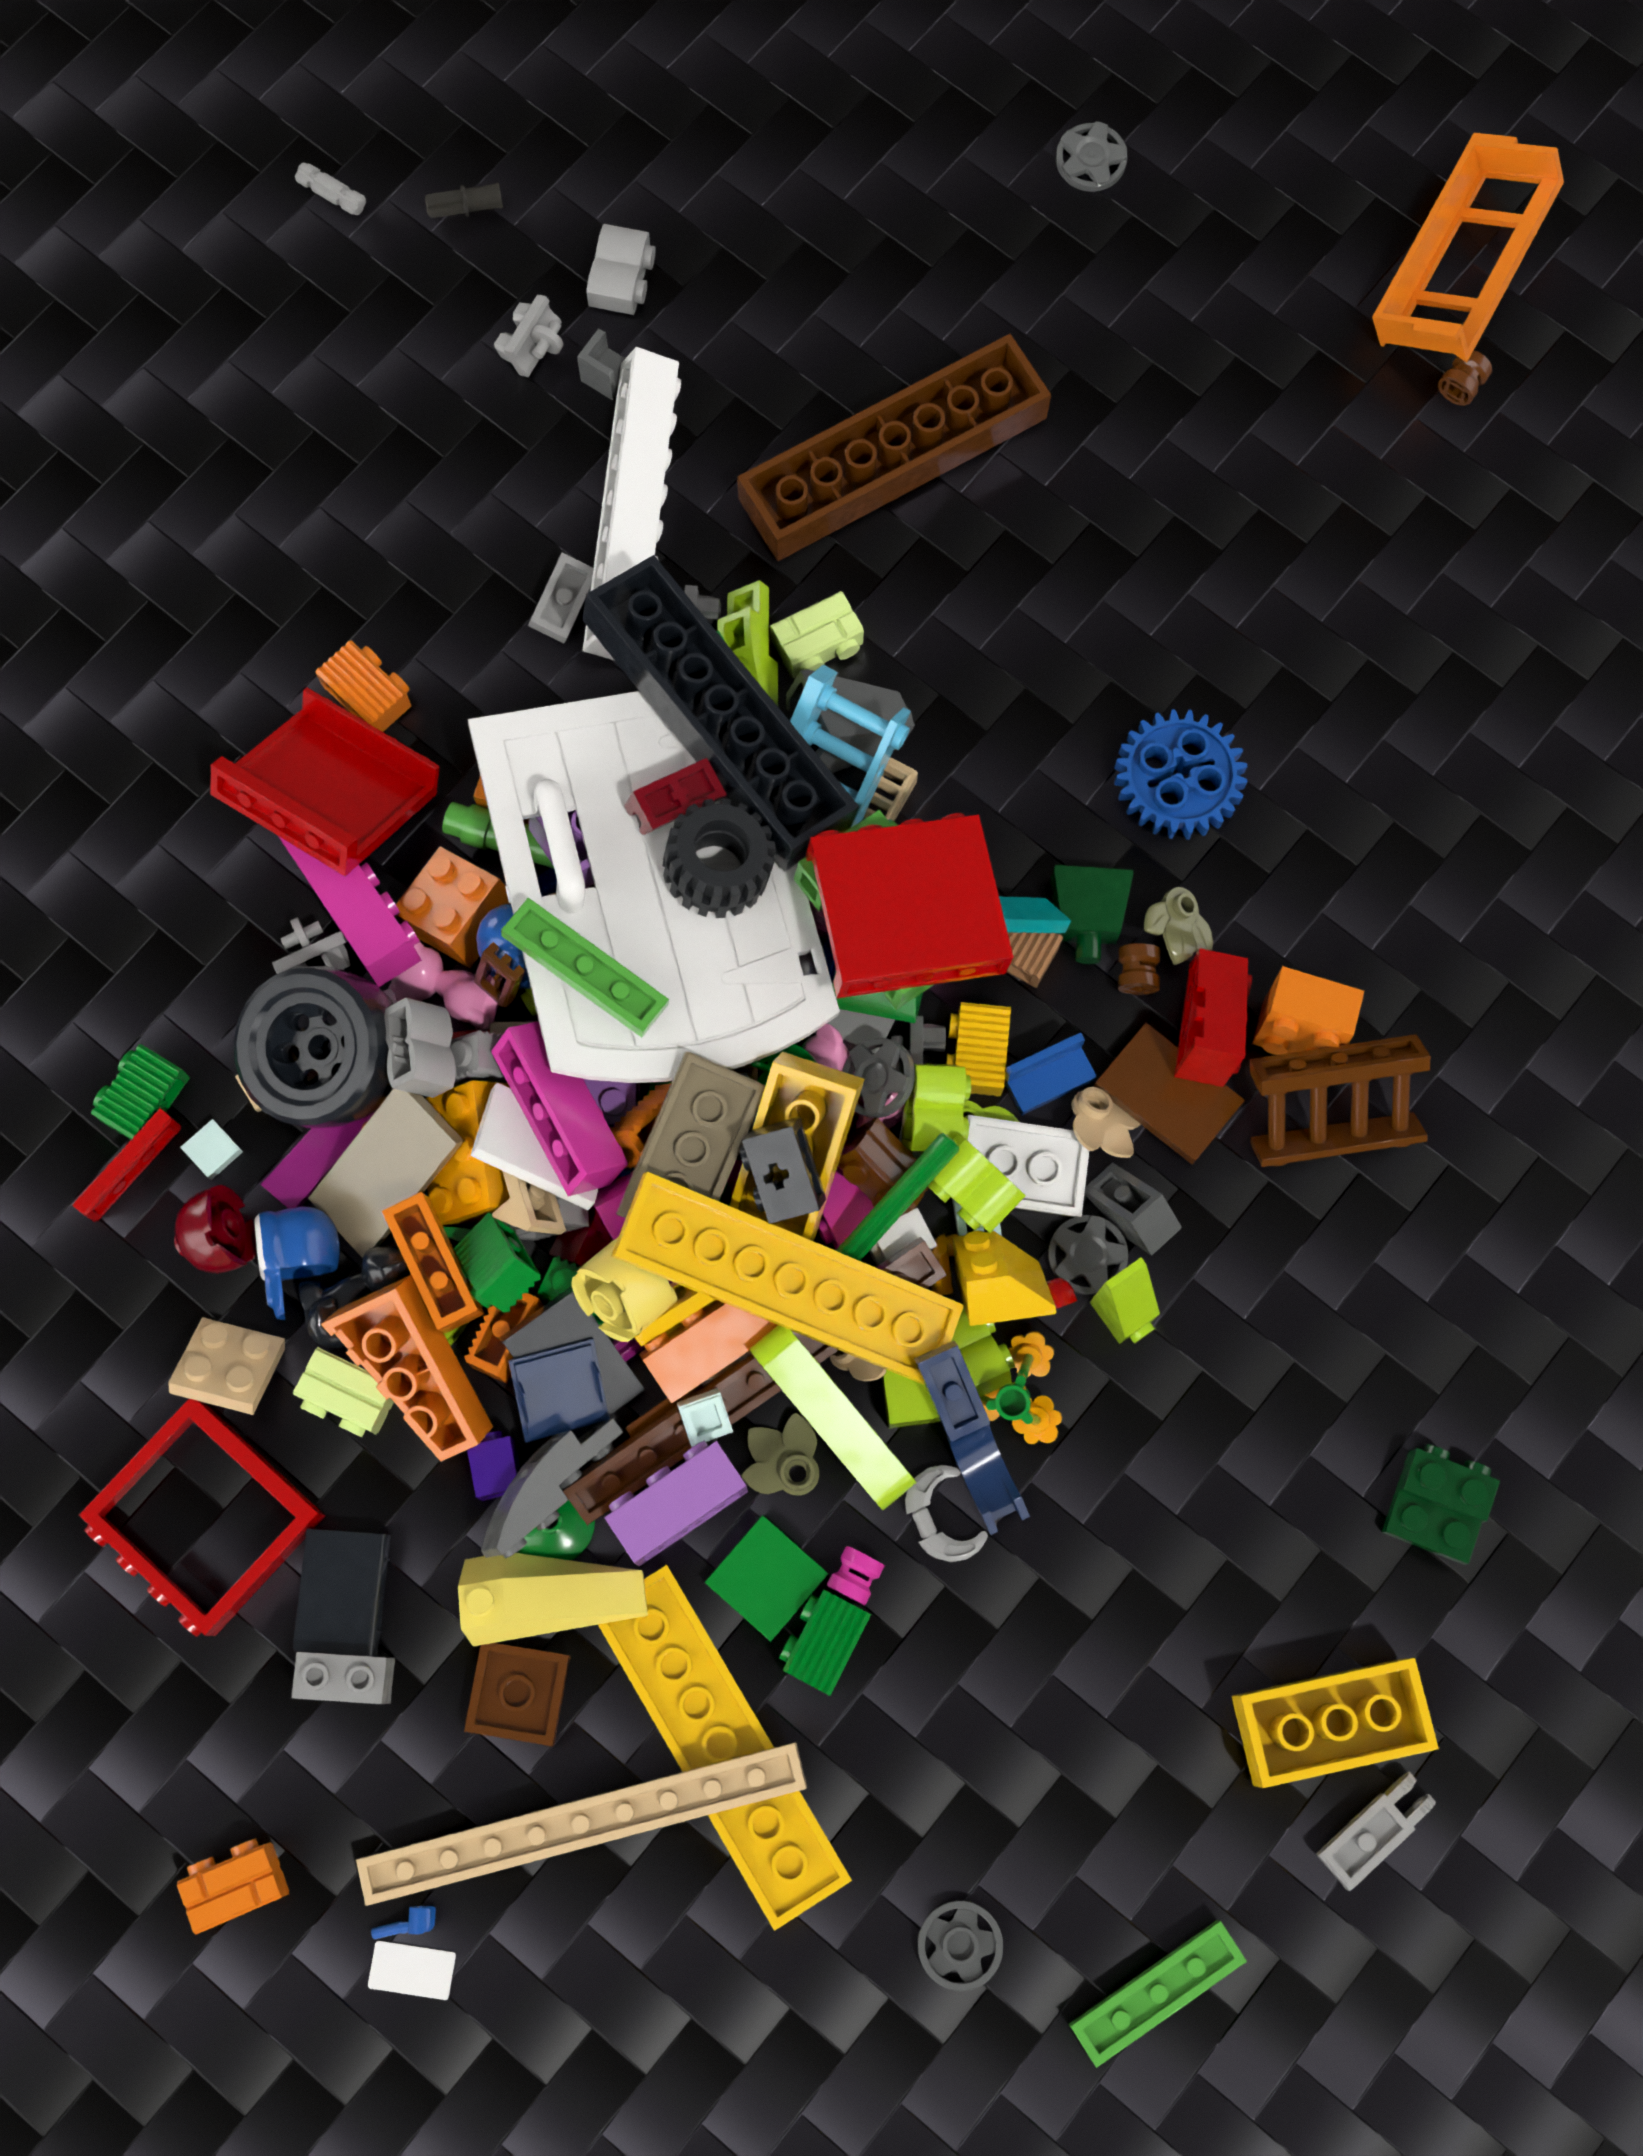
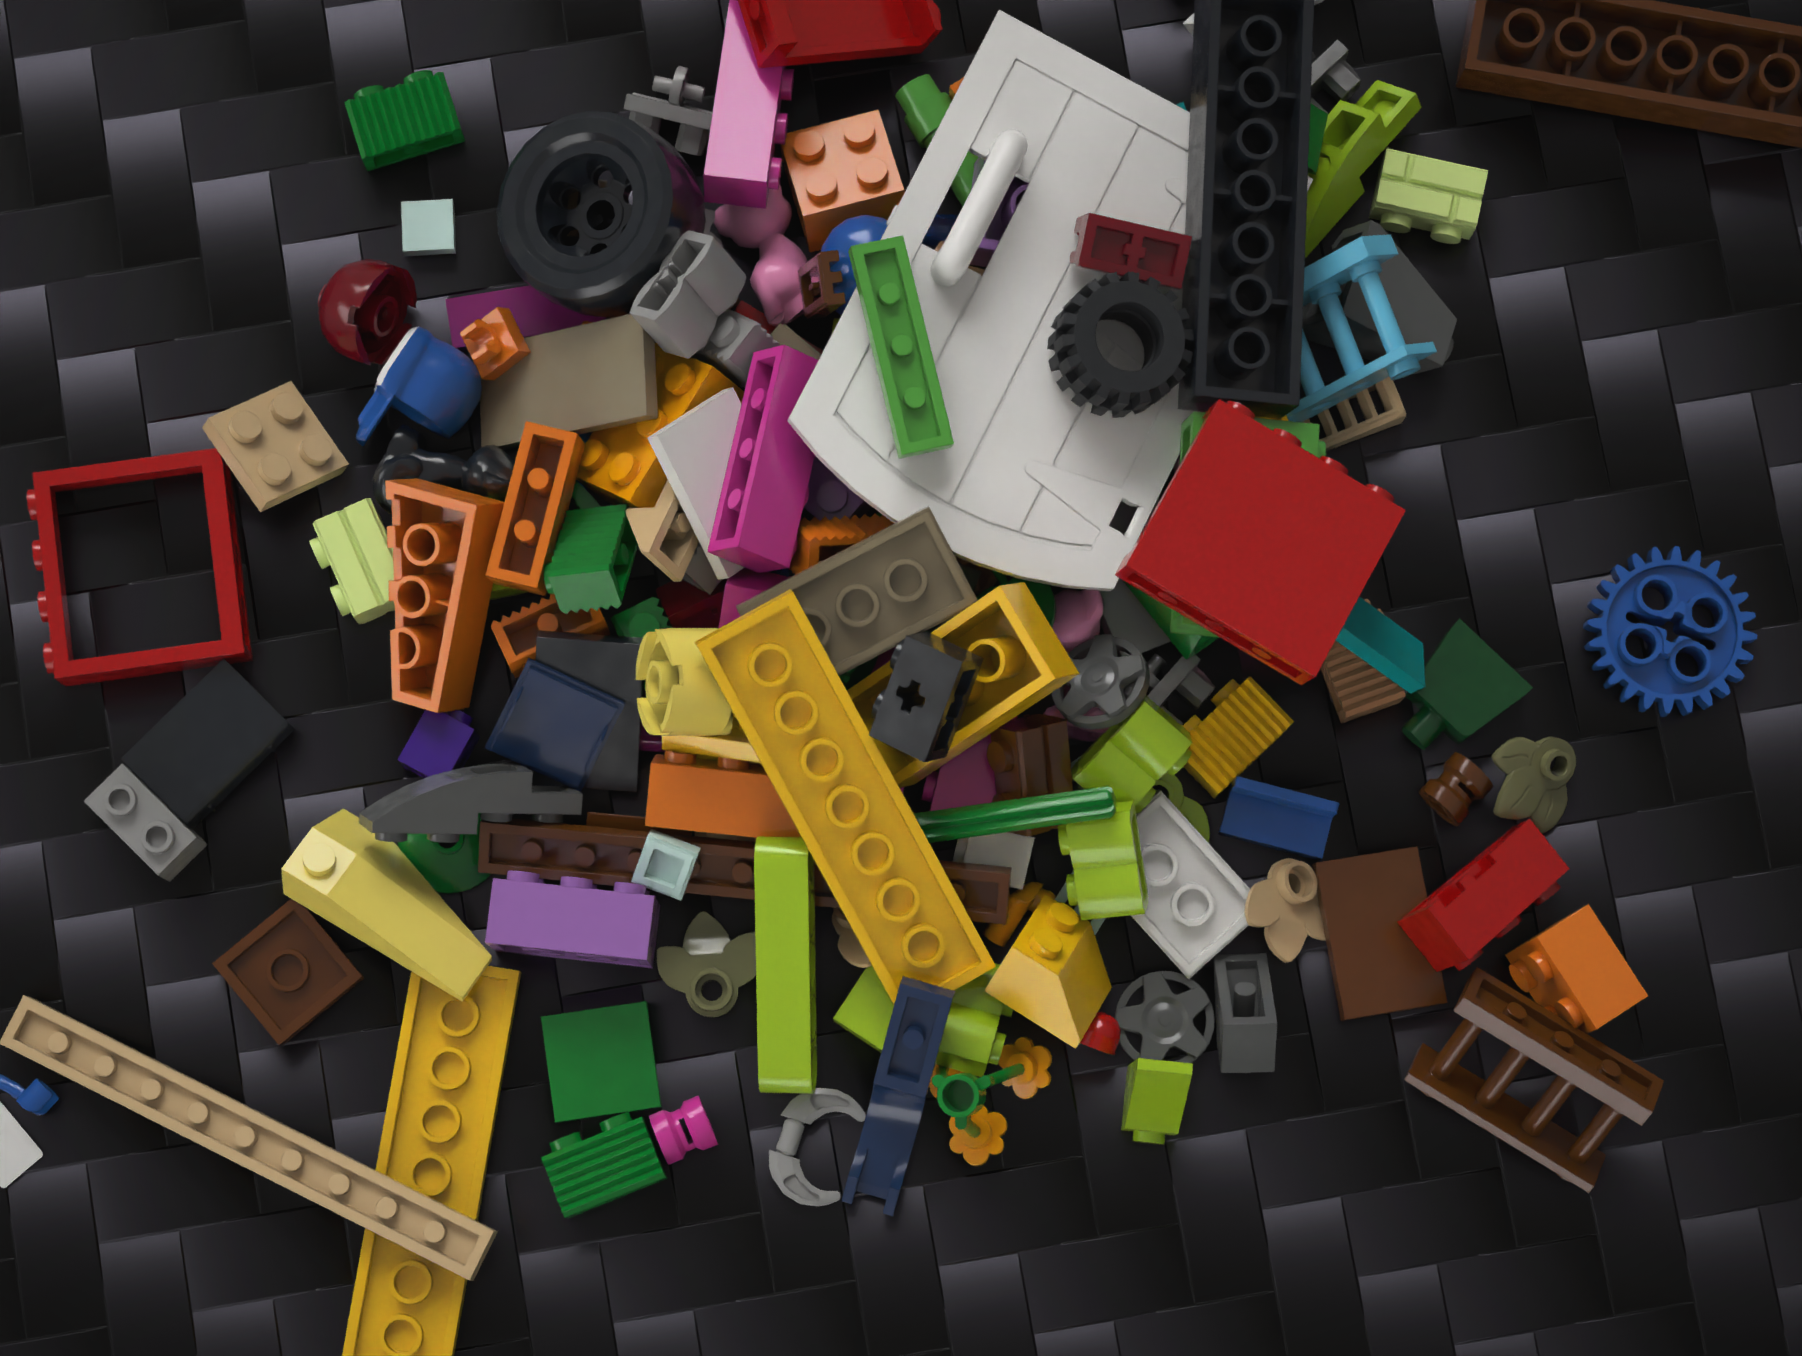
camera: 40 degrees right, 5 degrees up
red tile [72,1108,181,1222] -> none
none -> orange tile [460,307,531,381]

